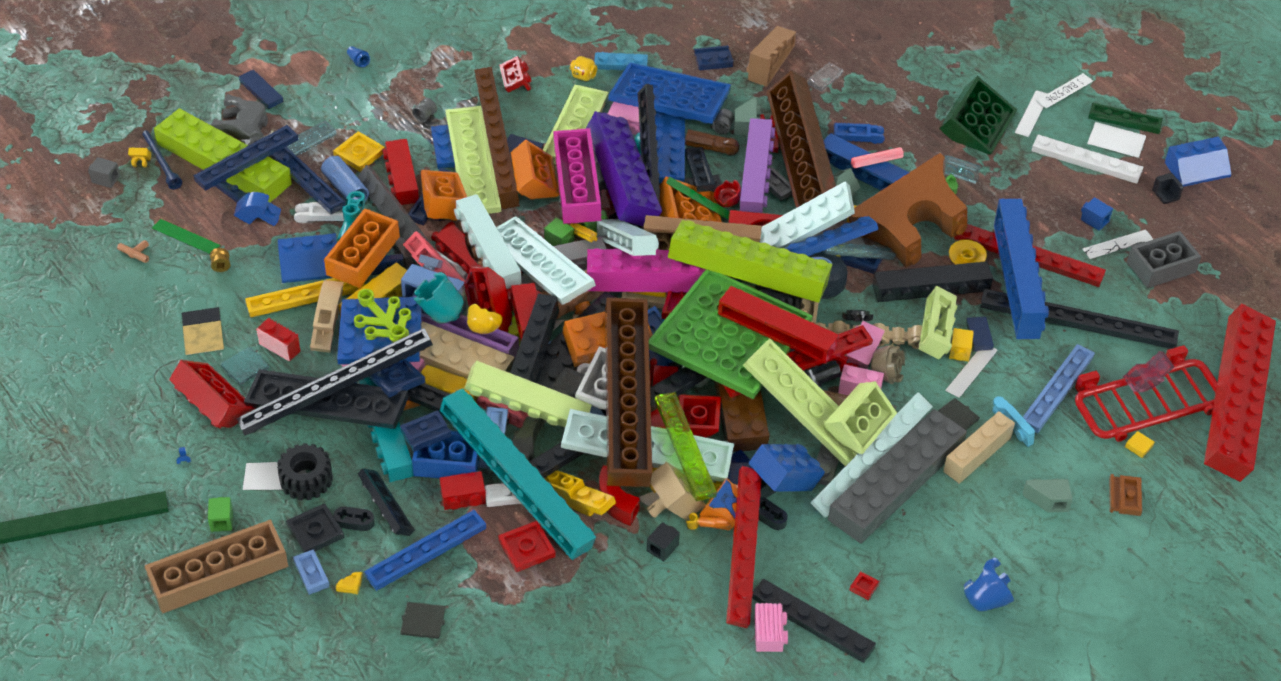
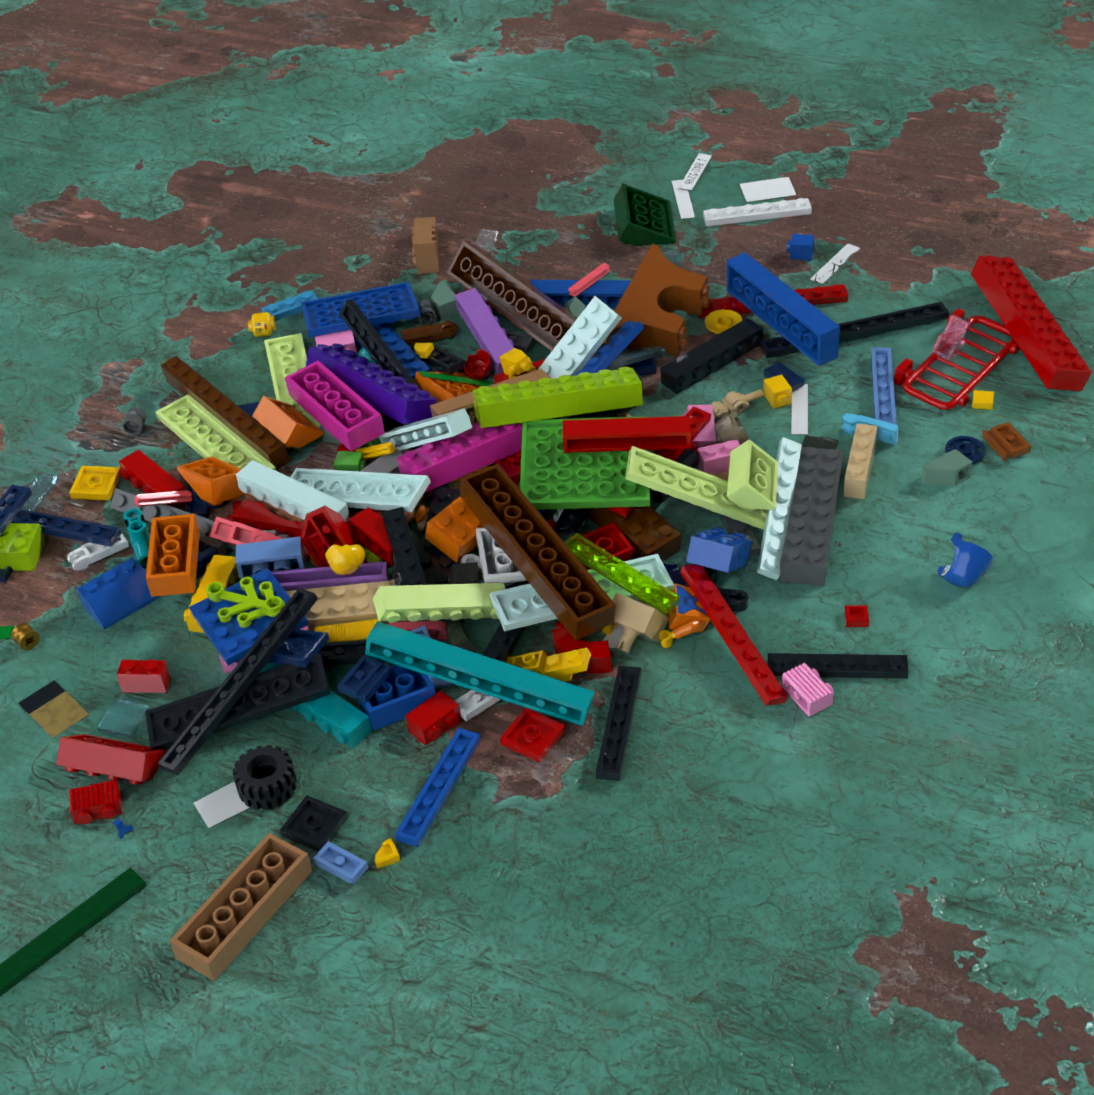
camera: 25 degrees left, 5 degrees down
bright green brick [208,497,233,532] -> none
blue brick [234,192,281,226] -> none
yellow plate [245,278,365,318] -> none
tan slope [310,280,344,353] -> none
medium blue piece [321,156,369,201] -> none
black beam [334,507,375,531] -> none
blue cone [347,46,370,67] -> none
black plate [358,468,415,536] -> none
clear smoke piece [401,602,446,639] -> none
teal cylinder [414,272,464,324] -> none
sand blue plate [418,254,443,270] -> none
blue plate [431,125,455,169] -> none
red bracket [499,56,532,93] -> none
black brick [647,522,680,562] -> none
dark blue plate [694,45,733,71] -> none
blue hinge [833,123,885,144] -> none
black gear [842,310,874,321] -> none
yellowish green brick [919,286,957,359] -> none
dark green tile [1088,102,1163,134] -> none
dark grey brick [1127,231,1201,288] -> none
black panel [1152,172,1183,204] -> none
slope [1165,137,1231,187] -> none
none -> red brick [69,779,123,824]
none -> coral axle [134,490,193,507]
none -> yellow tile [414,343,434,359]
none -> yellow piece [499,348,536,379]
none -> black plate [596,665,642,781]
none -> dark blue wheel [945,436,985,464]

